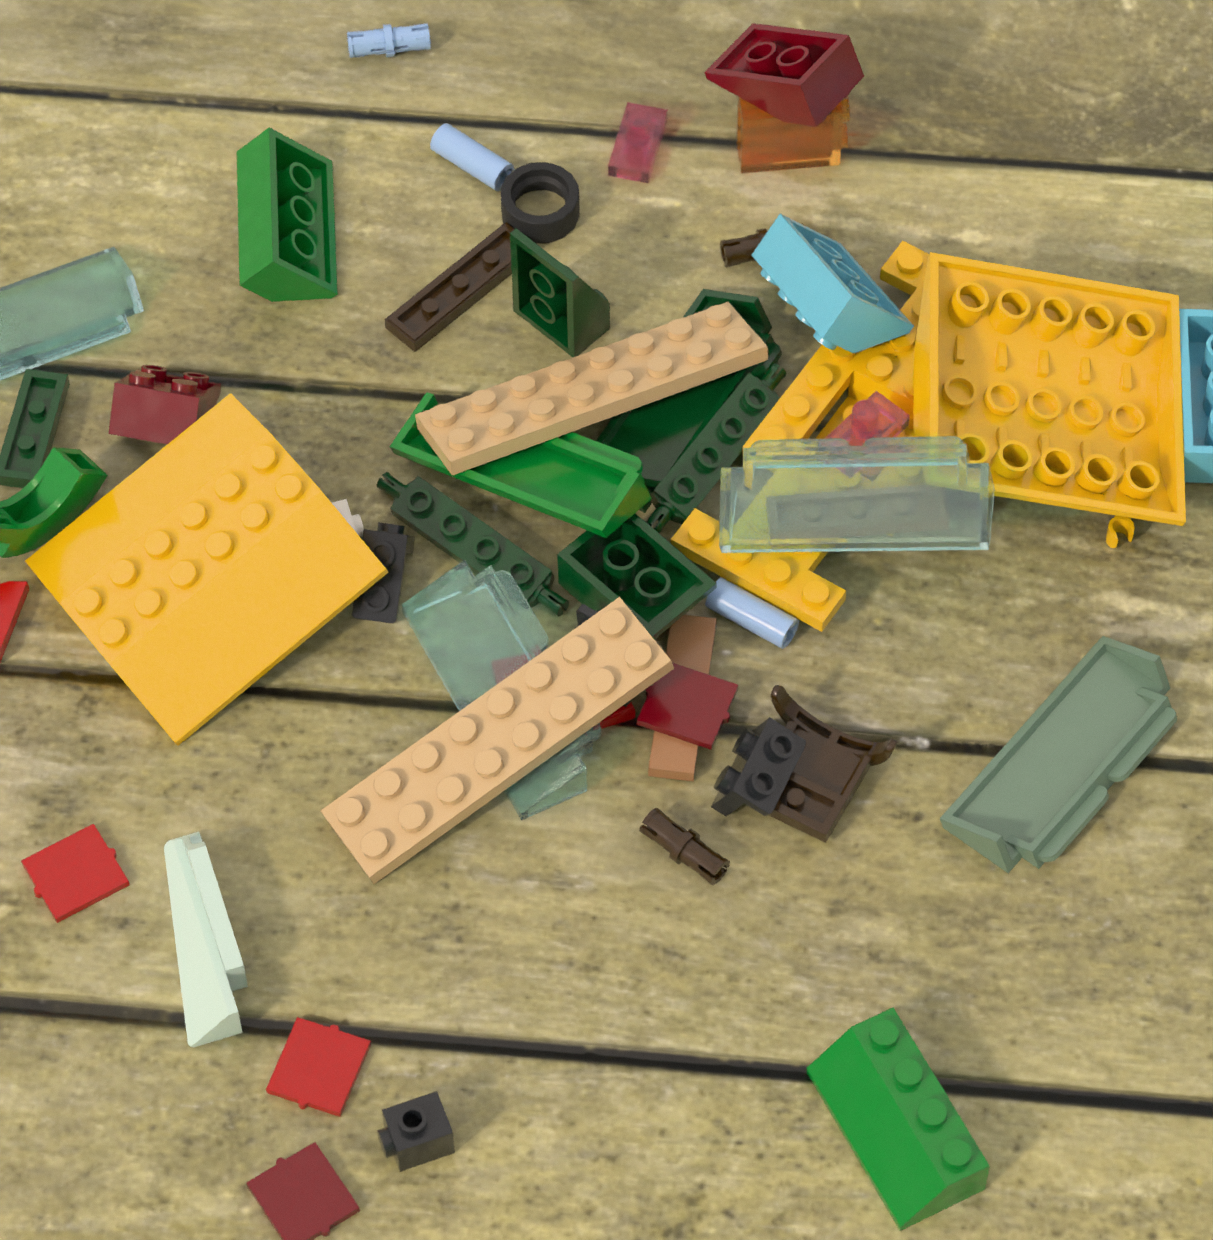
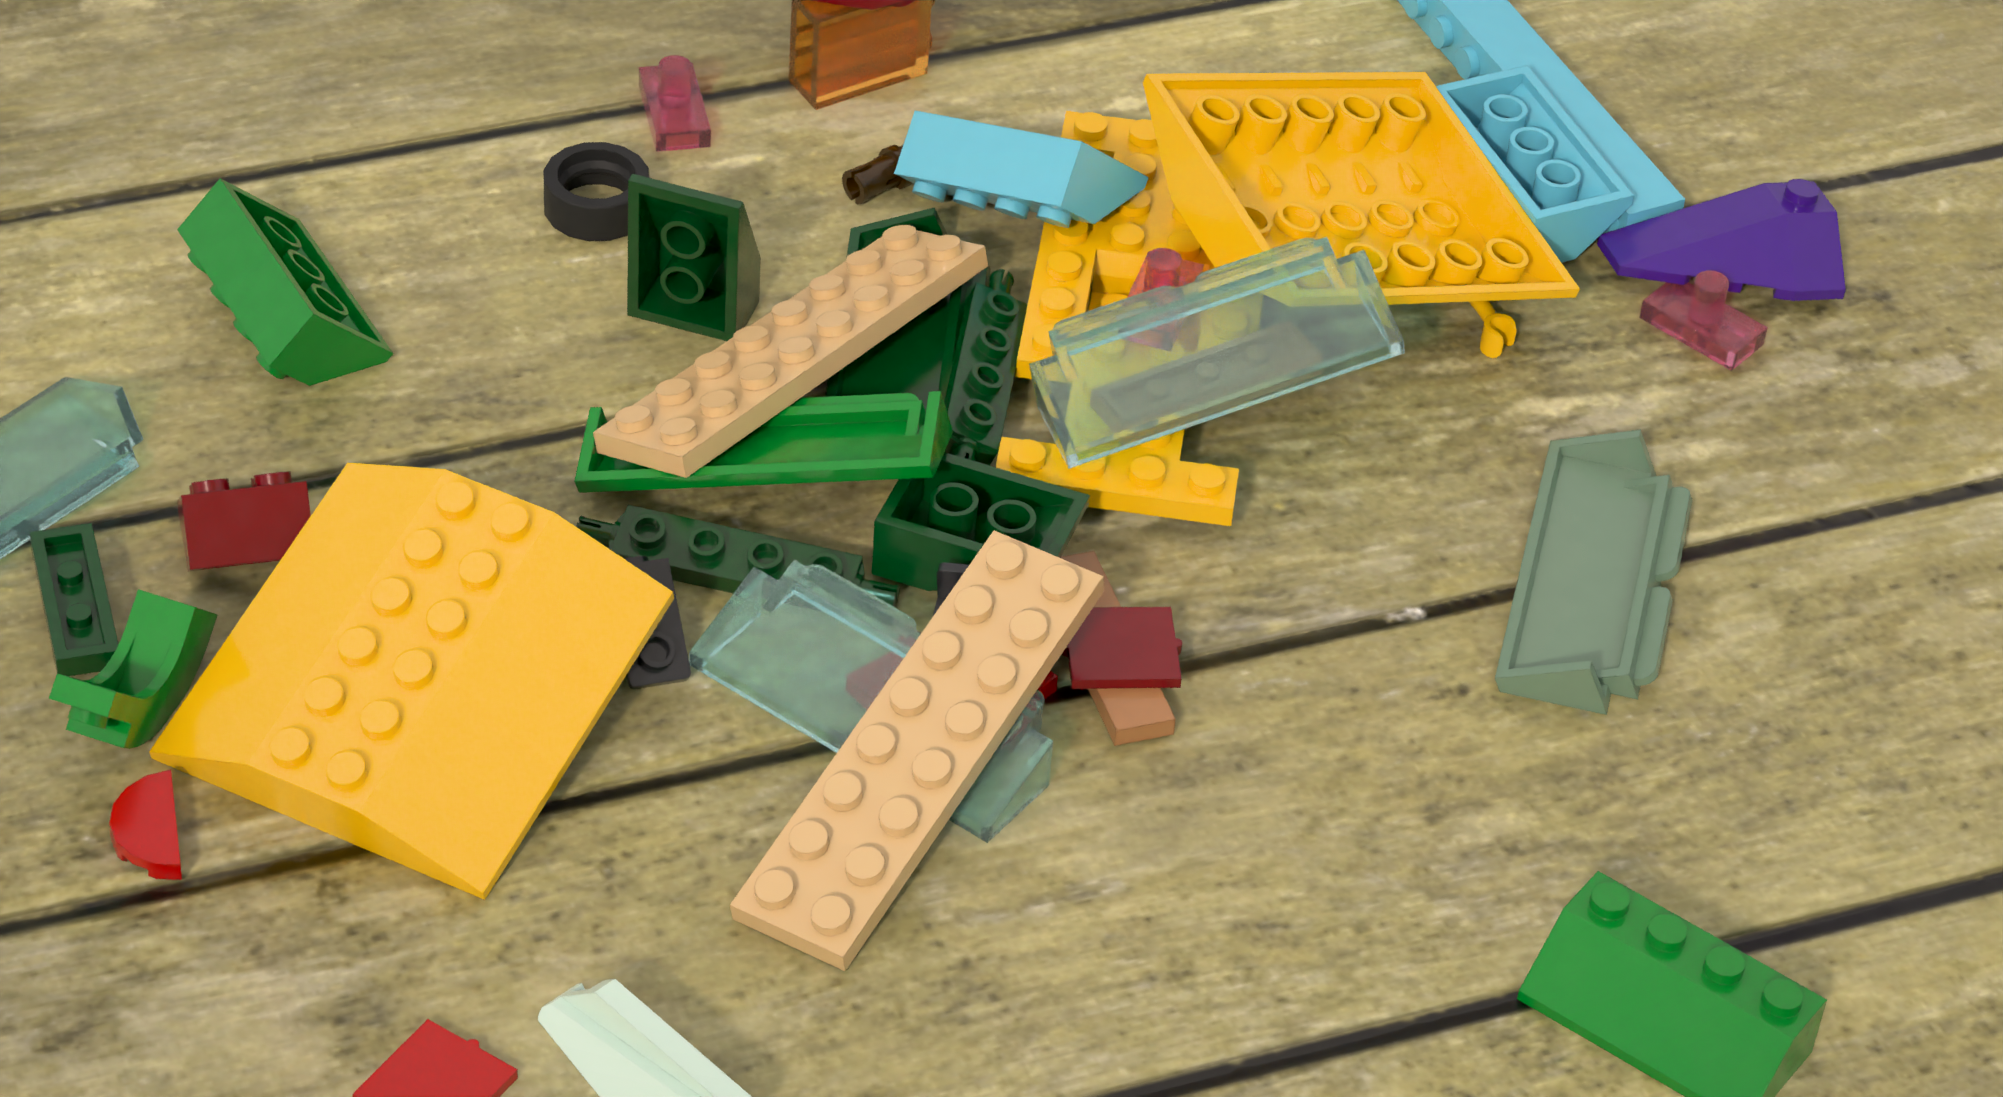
camera: 30 degrees left, 15 degrees down
light blue pin [347,23,431,58] -> none
dark brown tile [385,222,515,352] -> none
light blue piece [430,123,514,191] -> none
dark brown pin [639,808,730,885] -> none
light blue piece [705,577,799,649] -> none
black bracket [711,717,806,817] -> none
dark brown piece [744,685,897,843] -> none

